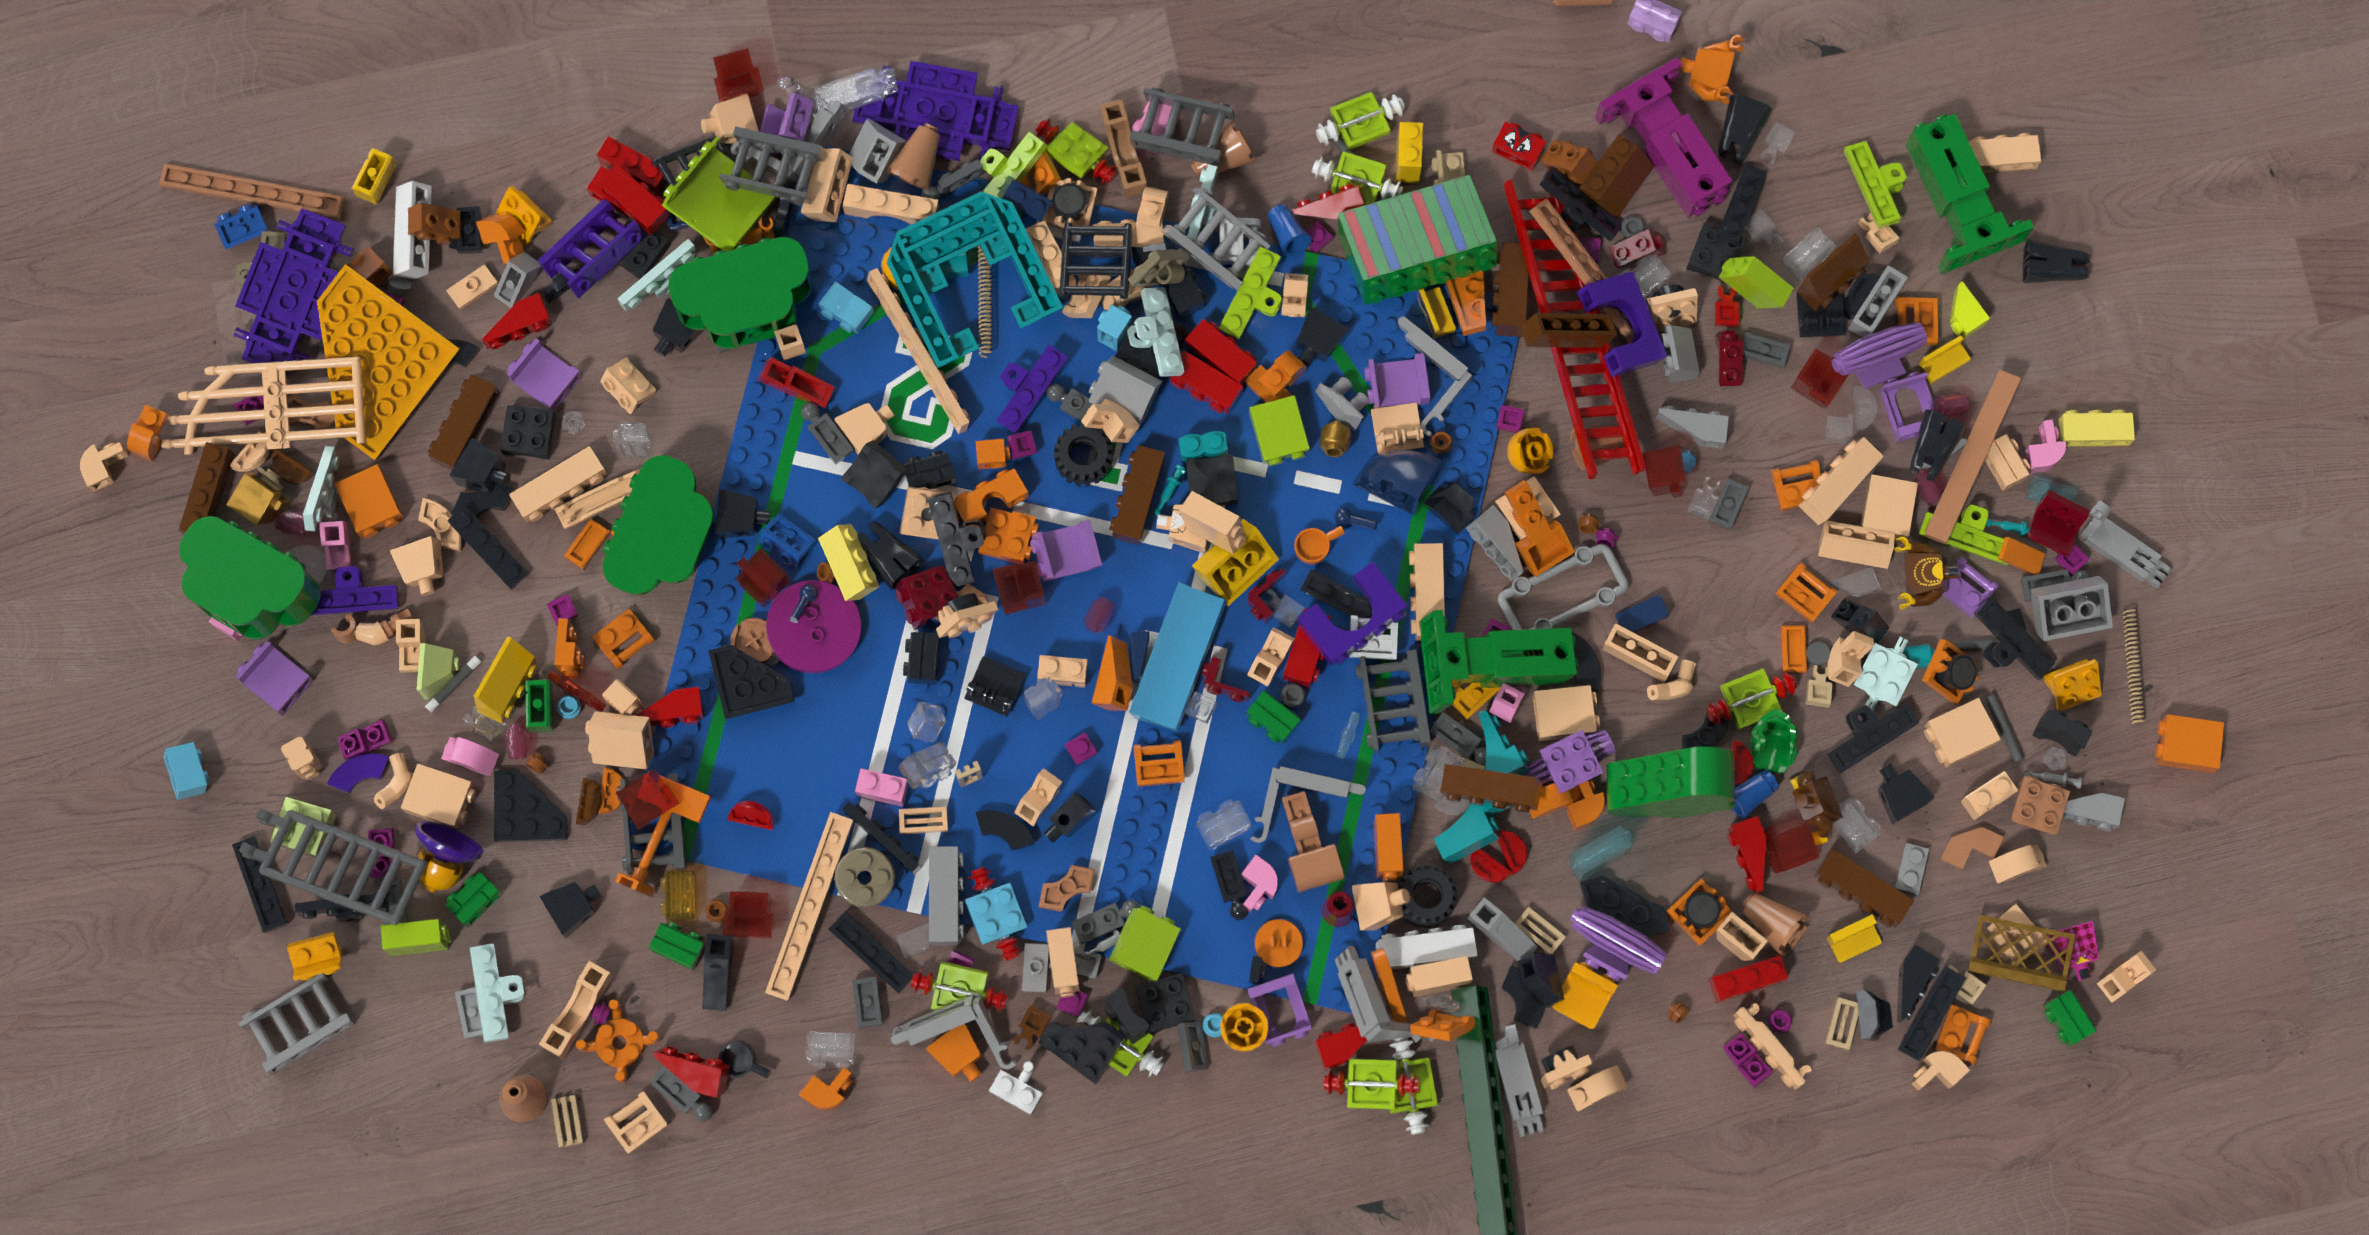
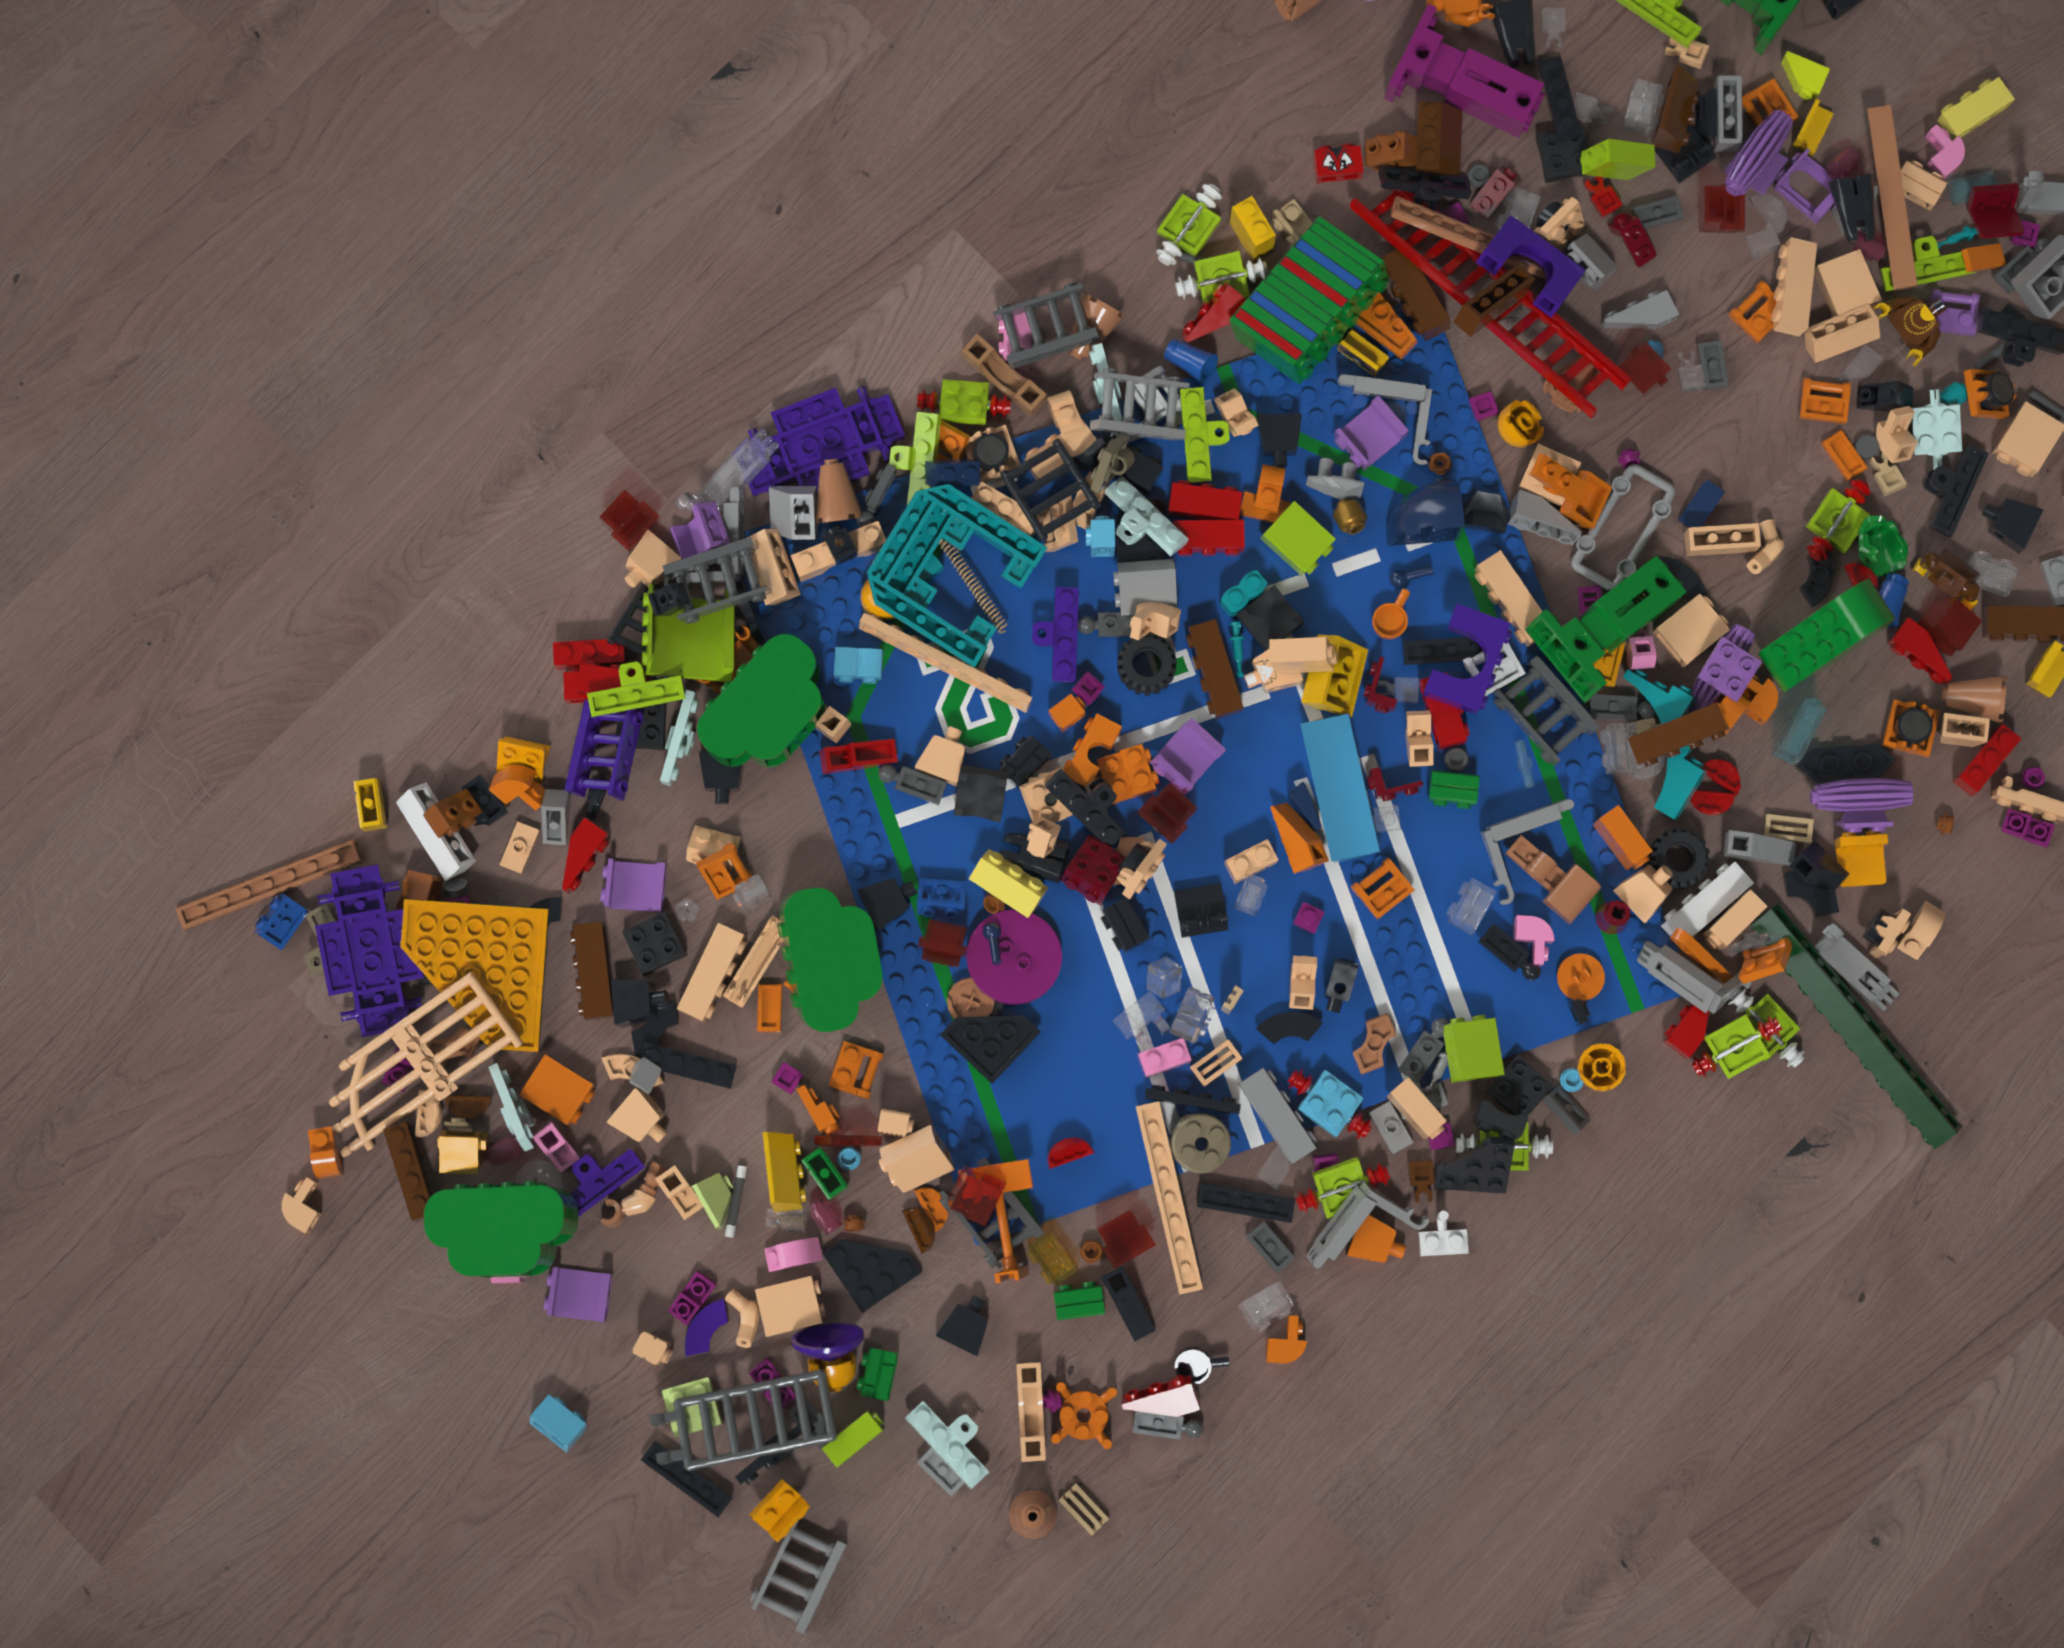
camera: 30 degrees left, 5 degrees up
light nougat plate [604,1091,669,1154] -> none
red slope [635,687,704,729] -> none
clear pink brick [1083,597,1115,634] -> none
medium lavender panel [1247,973,1312,1047] -> none
magenta plate [1306,221,1333,254] -> none
light nougat hinge [1371,402,1424,454] -> none
dark orange plate [1578,514,1601,534] -> none
none -> lime plate [587,662,686,717]
none -> light grey slope [629,1058,662,1094]
none -> black brick [648,583,690,617]
none -> orange plate [696,843,754,900]
none -> black brick [824,526,858,566]
none -> light nougat brick [1027,816,1061,858]
none -> clear plate [1113,991,1170,1049]

